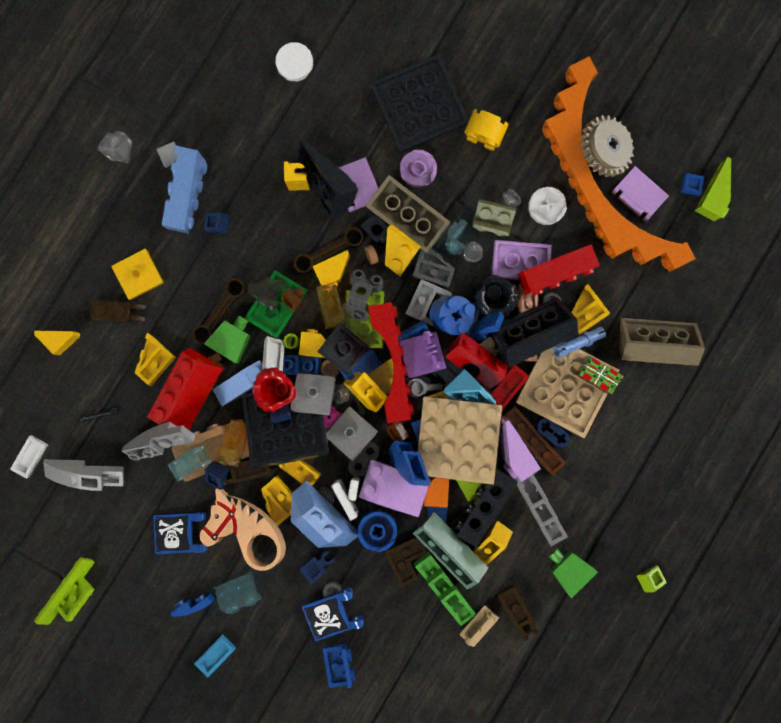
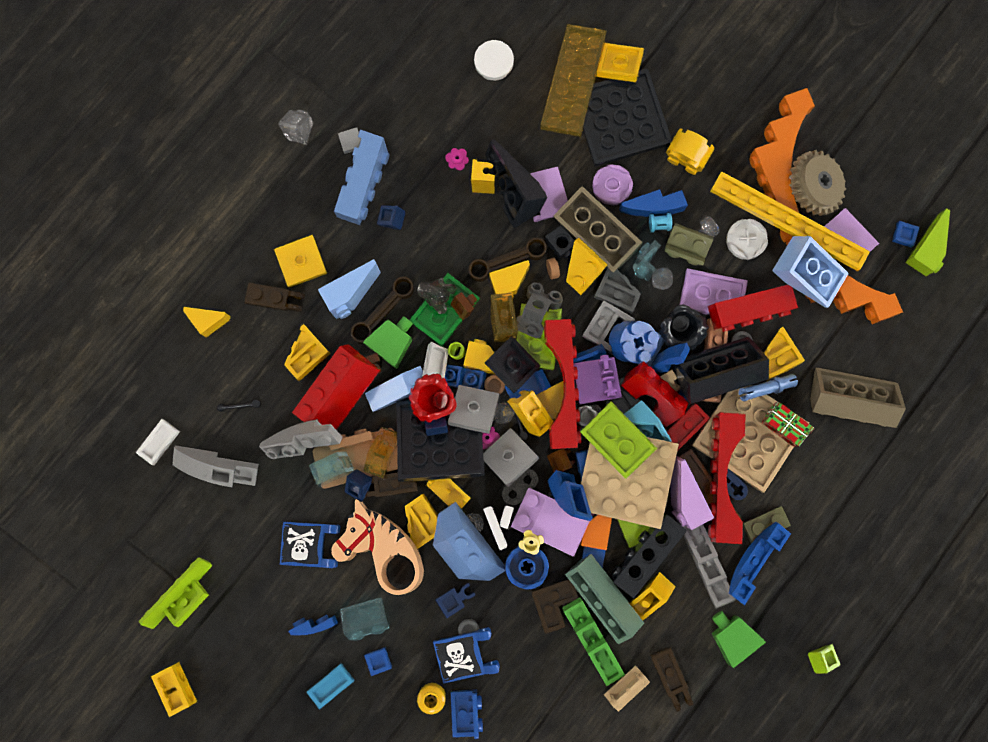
camera: 10 degrees right, 5 degrees down
none -> yellow brick [151,662,197,717]
none -> light blue slope [318,259,381,319]
none -> blue tile [364,647,392,676]
none -> yellow head [417,683,446,715]
none -> dark pink plant [445,148,469,170]
none -> light yellow plate [519,530,544,554]
none -> clear yellow plate [541,24,606,137]
none -> lime tile [580,402,658,479]
none -> yellow plate [596,43,644,82]
none -> blue slope [619,189,688,217]
none -> medium azure bush [649,213,672,232]
none -> red arch [708,412,746,544]
none -> yellow plate [710,172,870,271]
none -> blue slope [729,522,791,605]
none -> olive plate [743,506,791,543]
none -> light blue slope [772,236,849,308]

